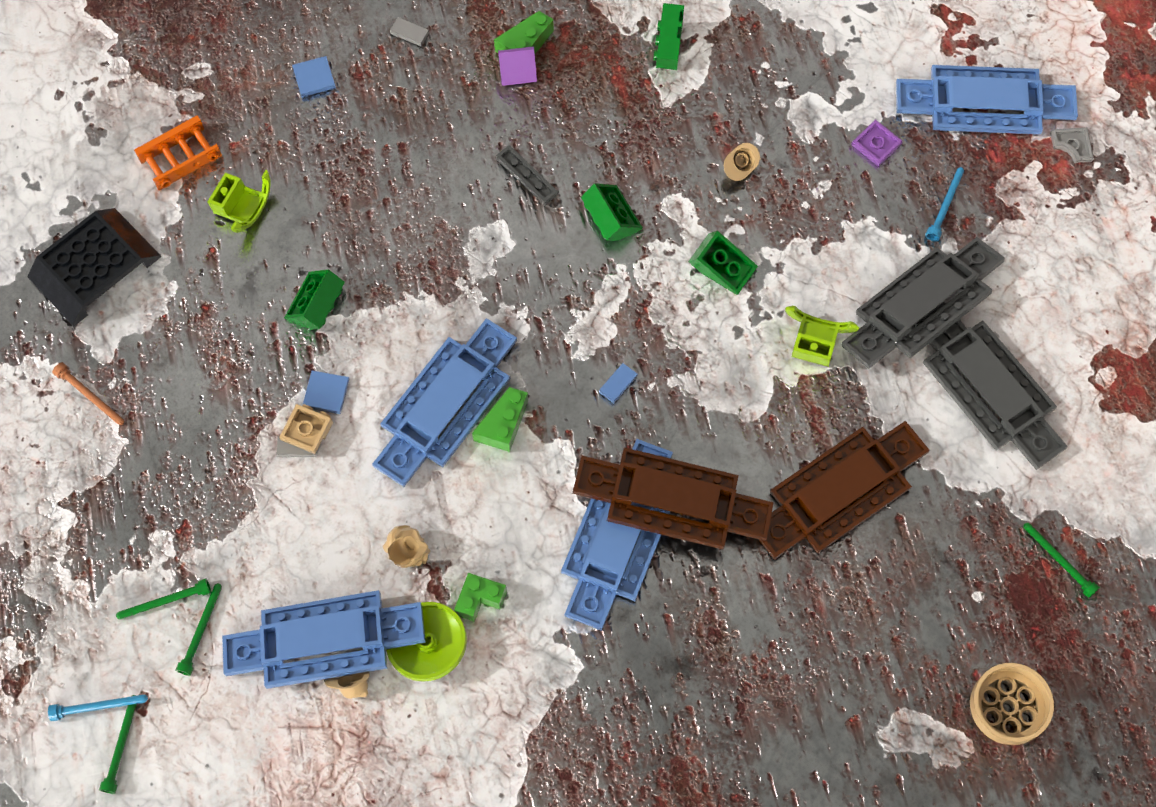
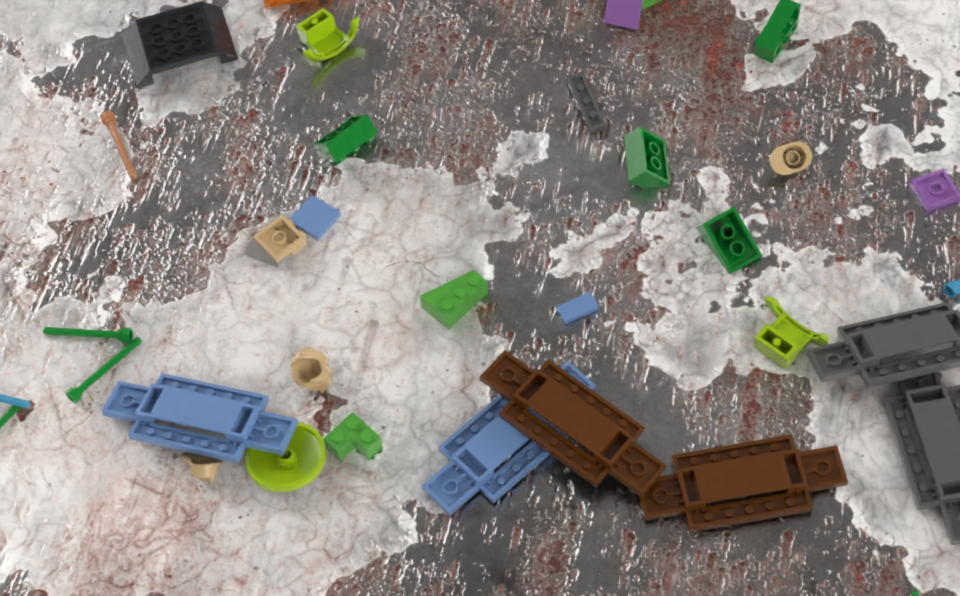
camera: 30 degrees right, 10 degrees down
medium blue piece [372,318,517,487] -> none

